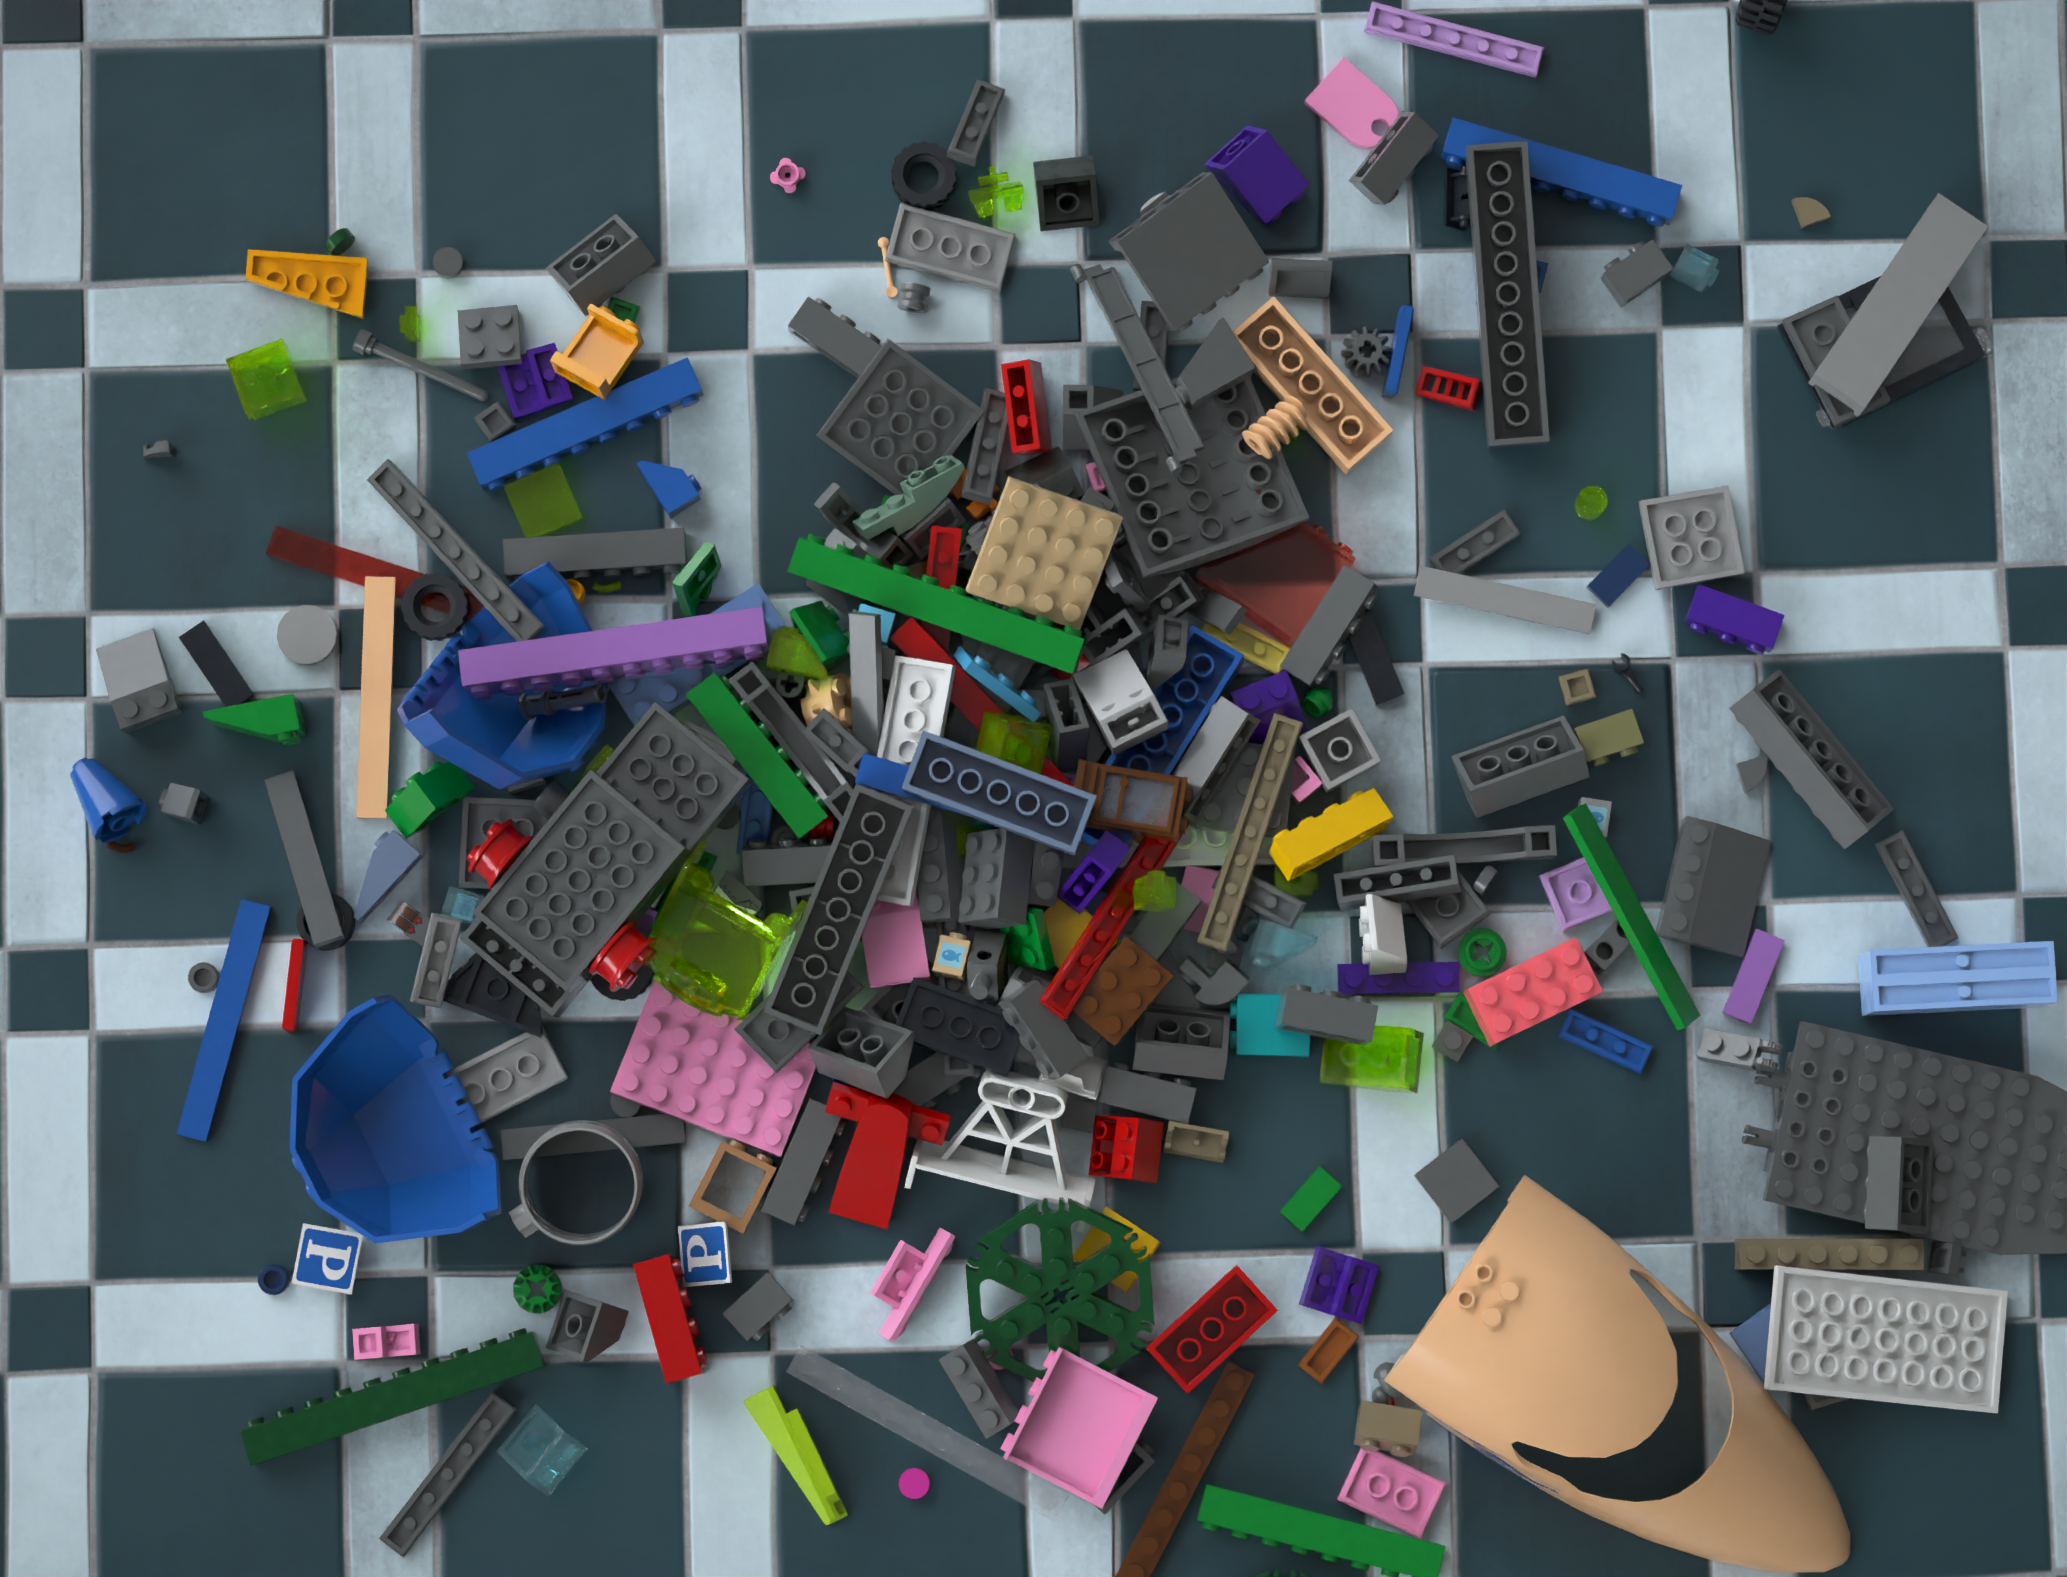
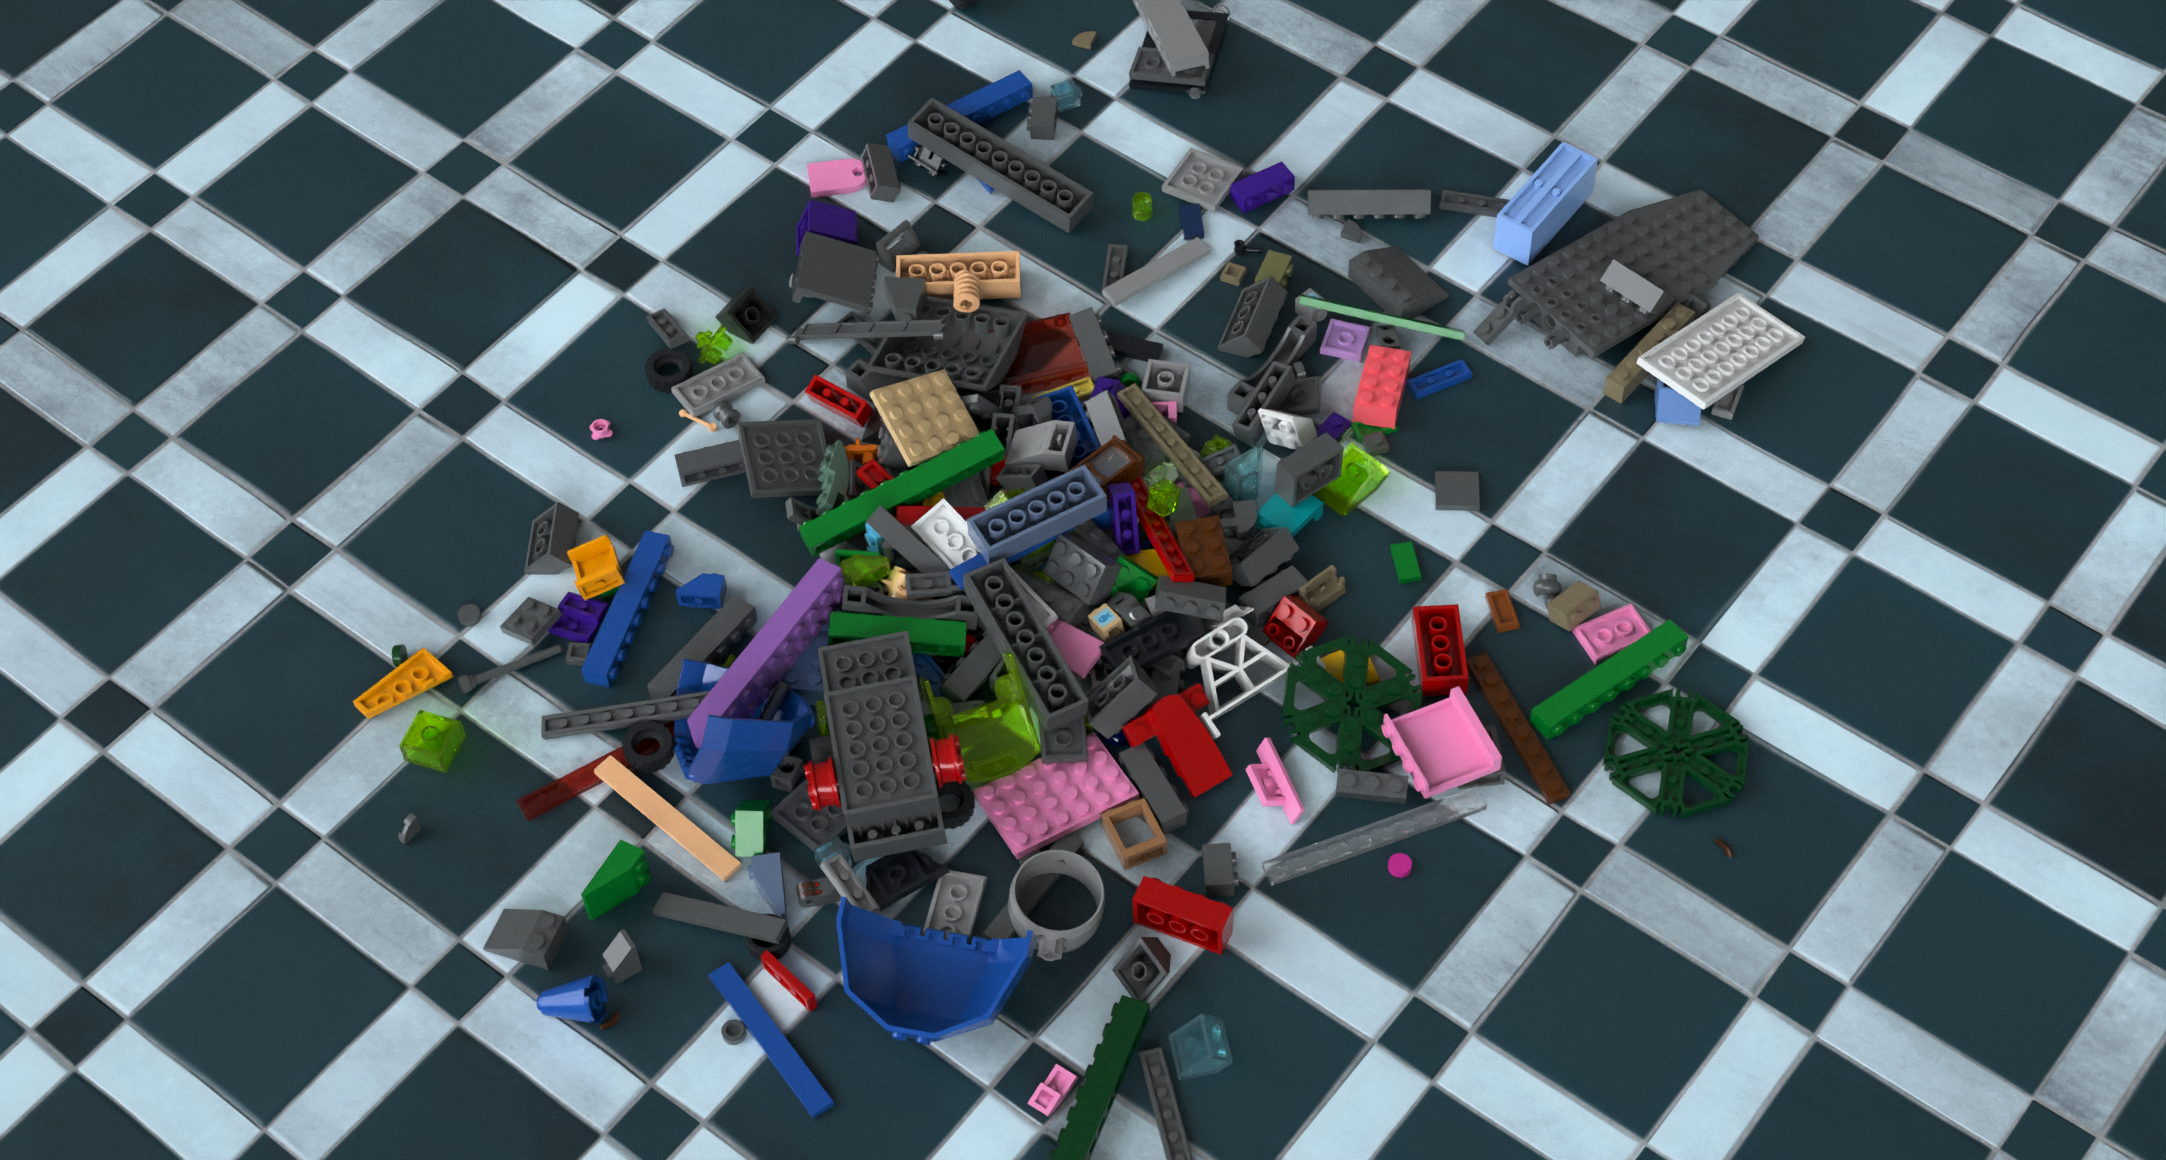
camera: 45 degrees left, 30 degrees down
black tile [179,620,255,707] -> none
dark blue tile [258,1264,290,1295] -> none
light grey tile [277,605,338,665] -> none
piece [291,1223,363,1295] -> none
clear neon green plate [400,306,421,342] -> none
clear neon green tile [503,463,583,538] -> none
green gear [513,1265,562,1314] -> none
green wing [672,542,722,618] -> none
piece [678,1221,732,1287] -> none
lime wedge [744,1386,848,1525] -> none
dark azure wing [953,645,1041,722] -> none
dark grey tile [961,388,1008,505] -> none
dark grey tile [1188,586,1247,635] -> none
yellow brick [1269,788,1394,881] -> none
dark purple slope [1299,1246,1379,1324] -> none
dark grey gear [1341,326,1392,378] -> none
lavender tile [1364,1,1544,78] -> none
blue tile [1381,305,1414,399] -> none
light nougat piece [1384,1175,1850,1573] -> none
red slope [1415,366,1483,412] -> none
green gear [1458,928,1507,977] -> none
medium lavender tile [1722,929,1785,1025] -> none

